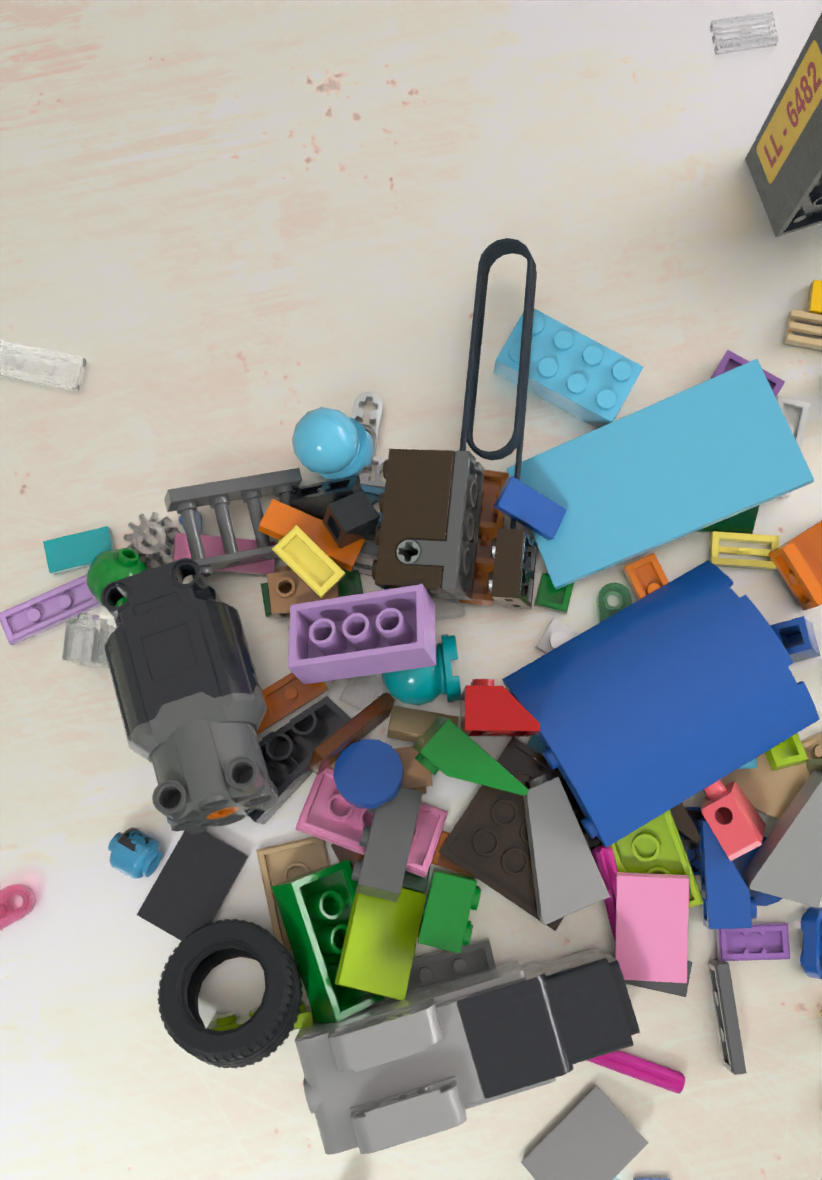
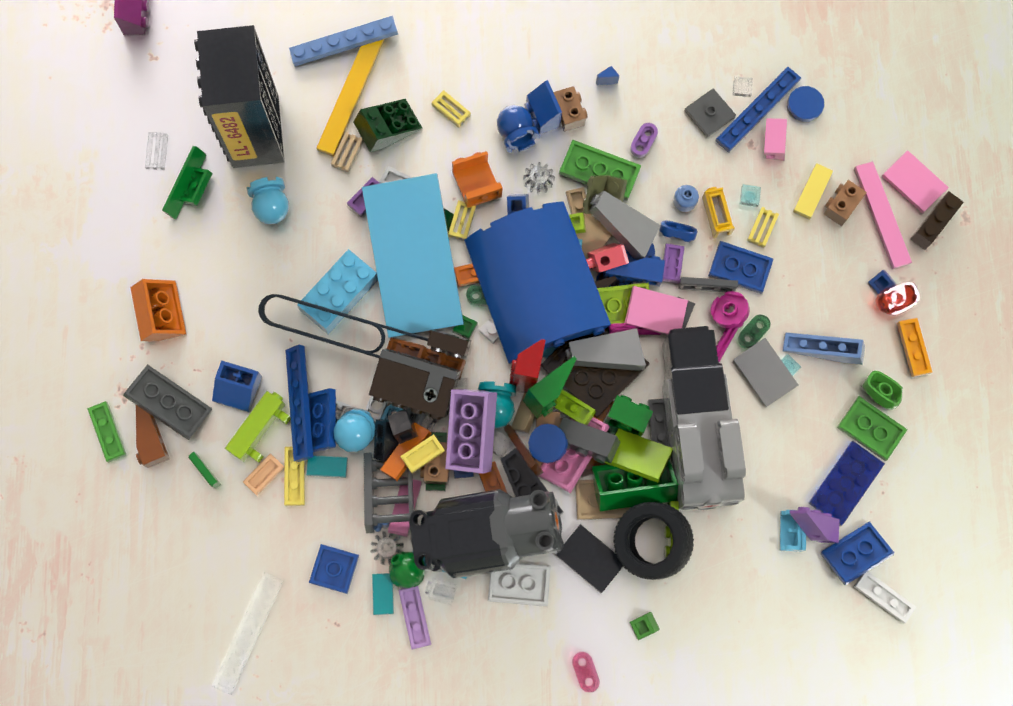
camera: 85 degrees left, 5 degrees down
dark azure head [108,827,162,879] -> none
blue tile [493,476,567,540] -> none
none -> bright green tile [87,401,127,463]
none -> dark grey tile [123,364,212,440]
none -> orange slope [130,279,186,341]
none -> dark orange slope [136,405,170,468]
none -> green bracket [162,146,213,219]
none -> green tile [188,452,221,489]
none -> blue slope [212,360,262,412]
none -> lime brick [225,391,291,463]
none -> light nougat tile [243,454,284,496]
none -> medium azure tile [247,177,289,224]
none -> light yellow tile [284,447,305,506]
none -> blue plate [285,345,313,462]
none -> teal tile [306,456,348,478]
none -> blue plate [308,388,336,452]
none -> blue tile [309,544,359,594]
none -> white tile [488,563,551,606]
none -> lime plate [554,389,596,425]
none -> bright green slope [630,612,660,640]
none -> blue tile [708,241,773,294]
none -> dark pink plate [711,291,750,328]
none -> clear green plate [738,314,771,348]

